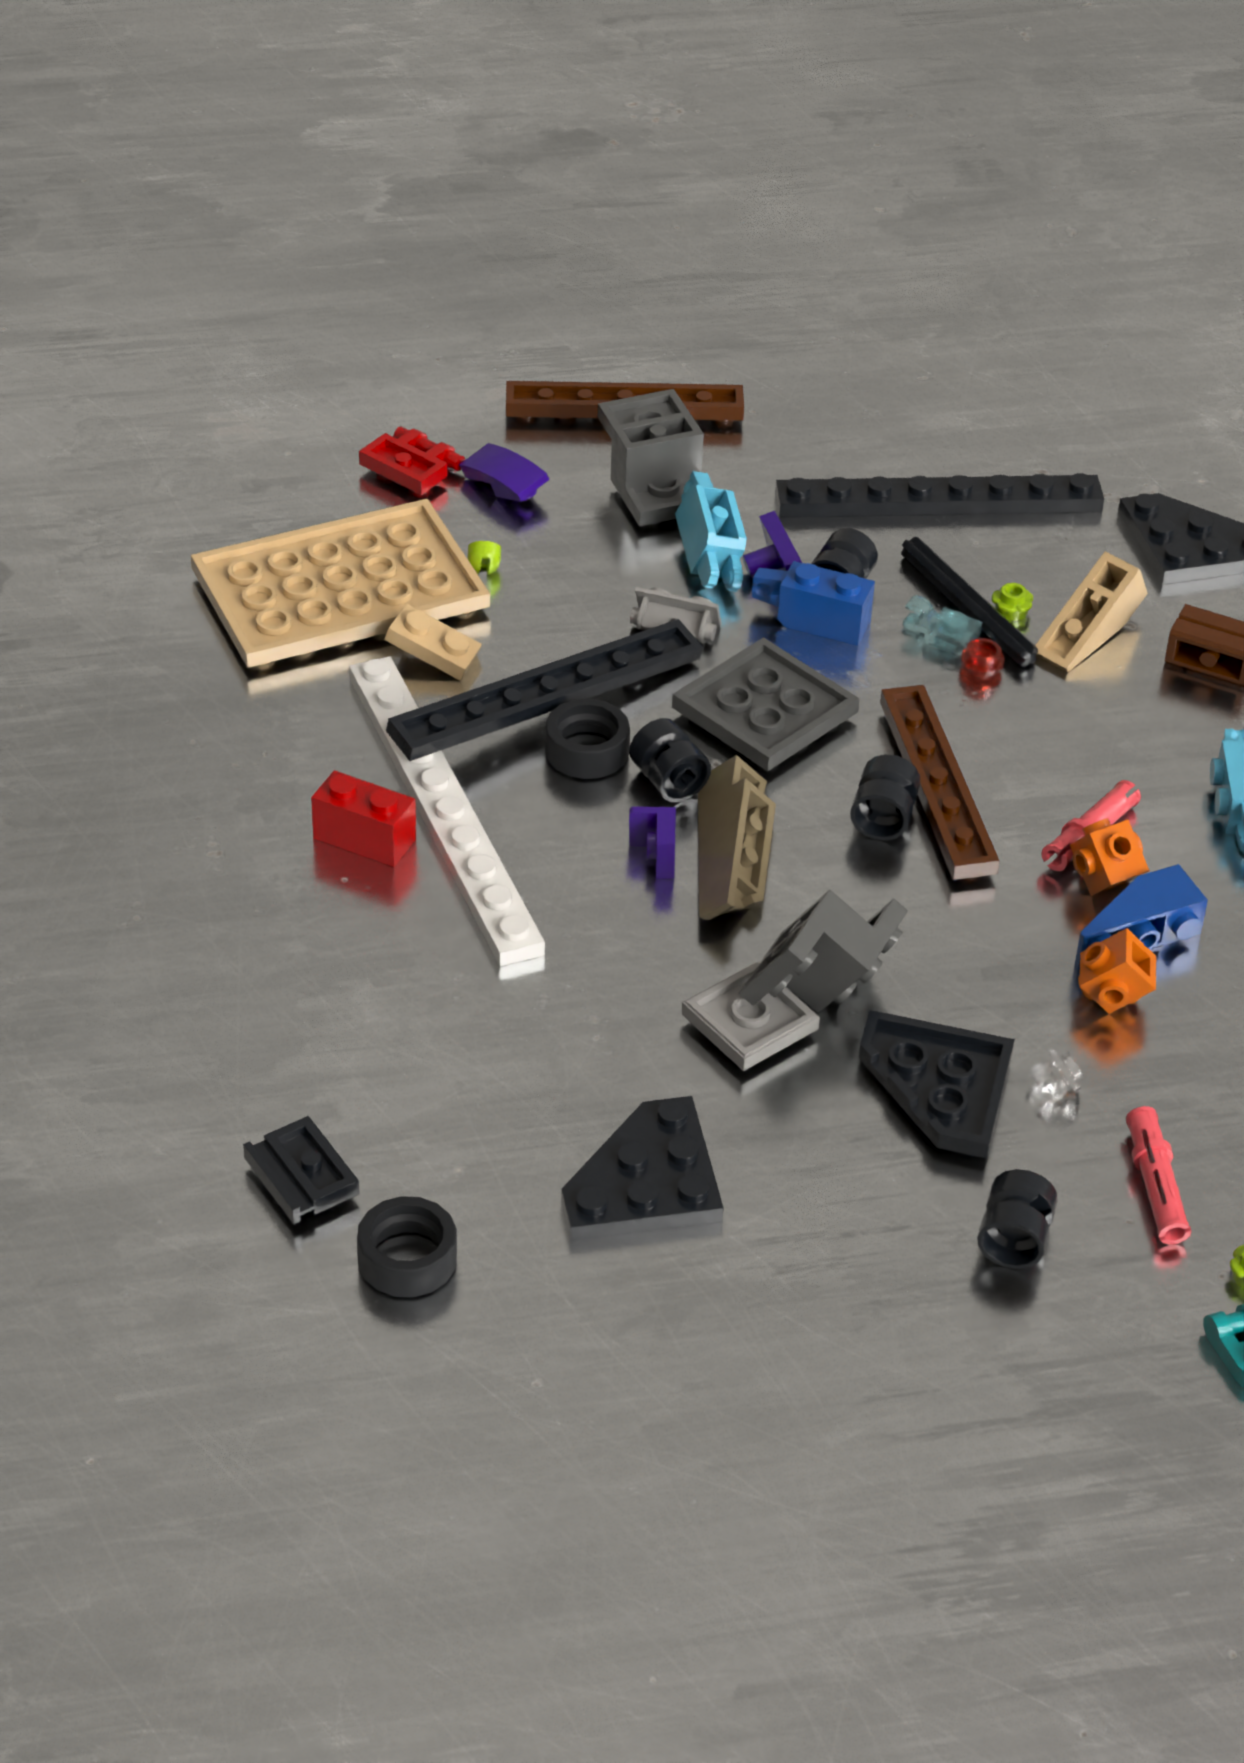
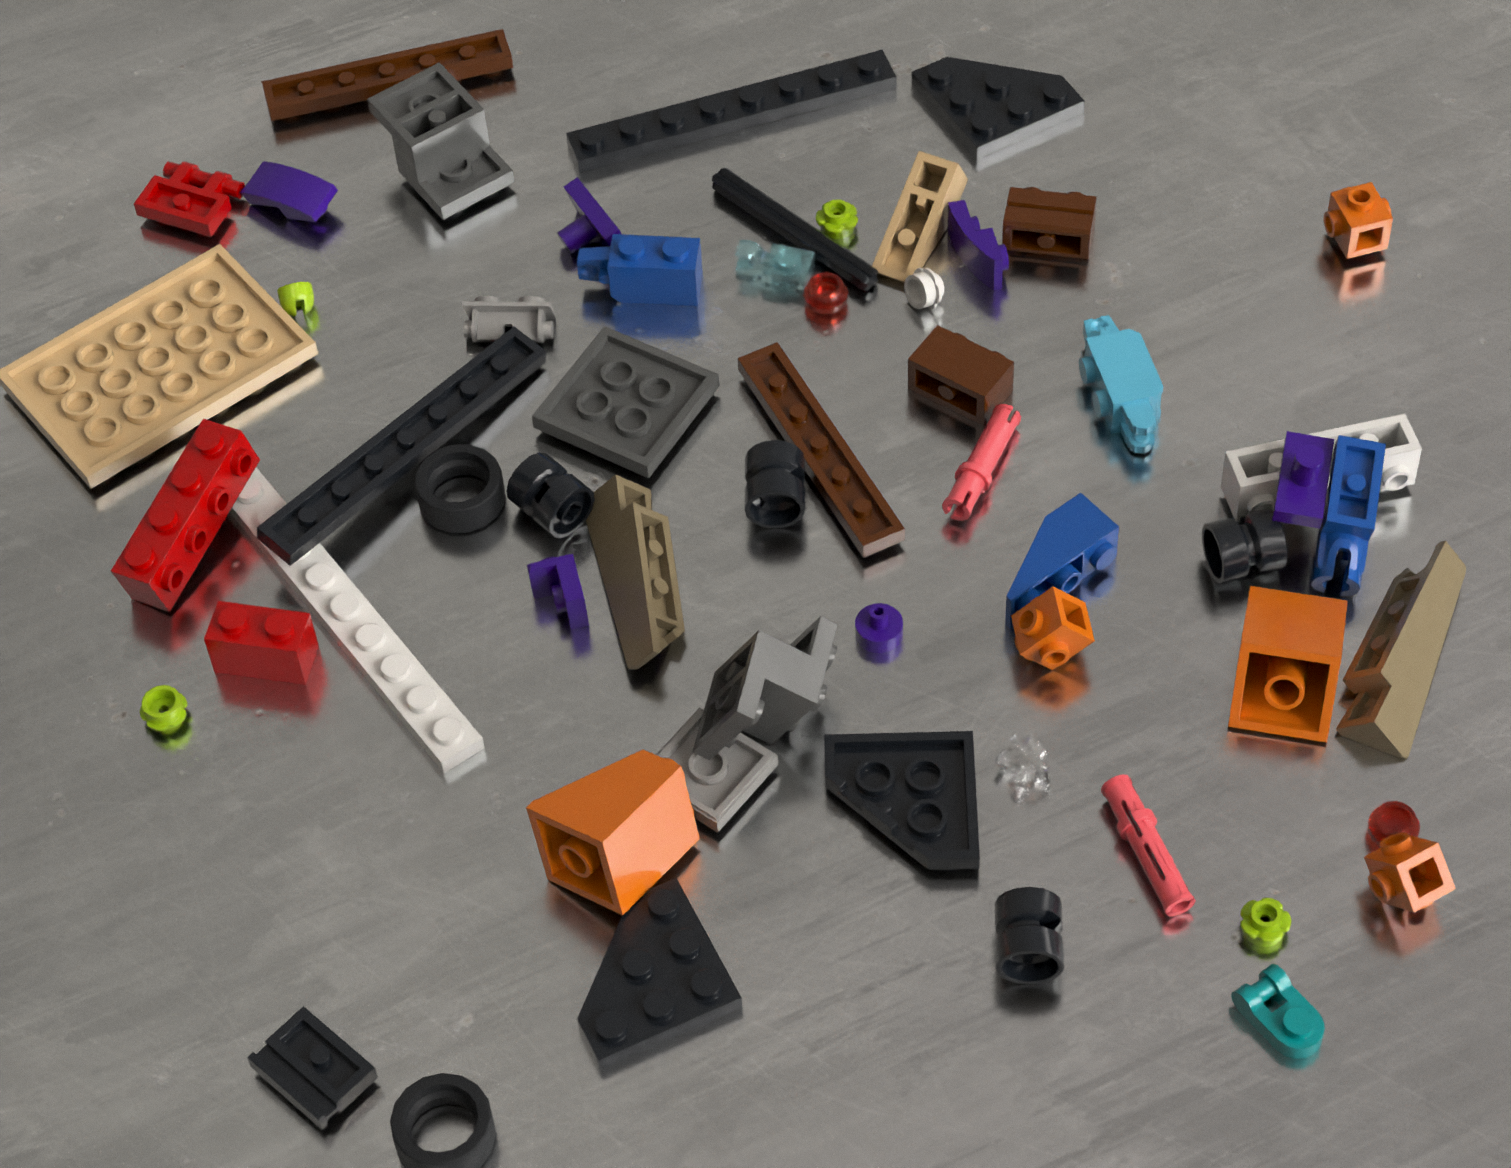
camera: 10 degrees left, 10 degrees up
tan plate [384,603,482,681] -> none
medium azure hinge [675,471,747,592] -> none
black wheel [811,528,878,579] -> none
orange brick [1070,818,1150,896] -> none
none -> red brick [111,418,260,612]
none -> lime plate [140,685,188,731]
none -> orange slope [526,749,700,915]
none -> dark purple tile [855,603,903,653]
none -> white plate [904,268,944,310]
none -> reddish brown brick [908,325,1014,426]
none -> dark purple slope [947,200,1009,291]

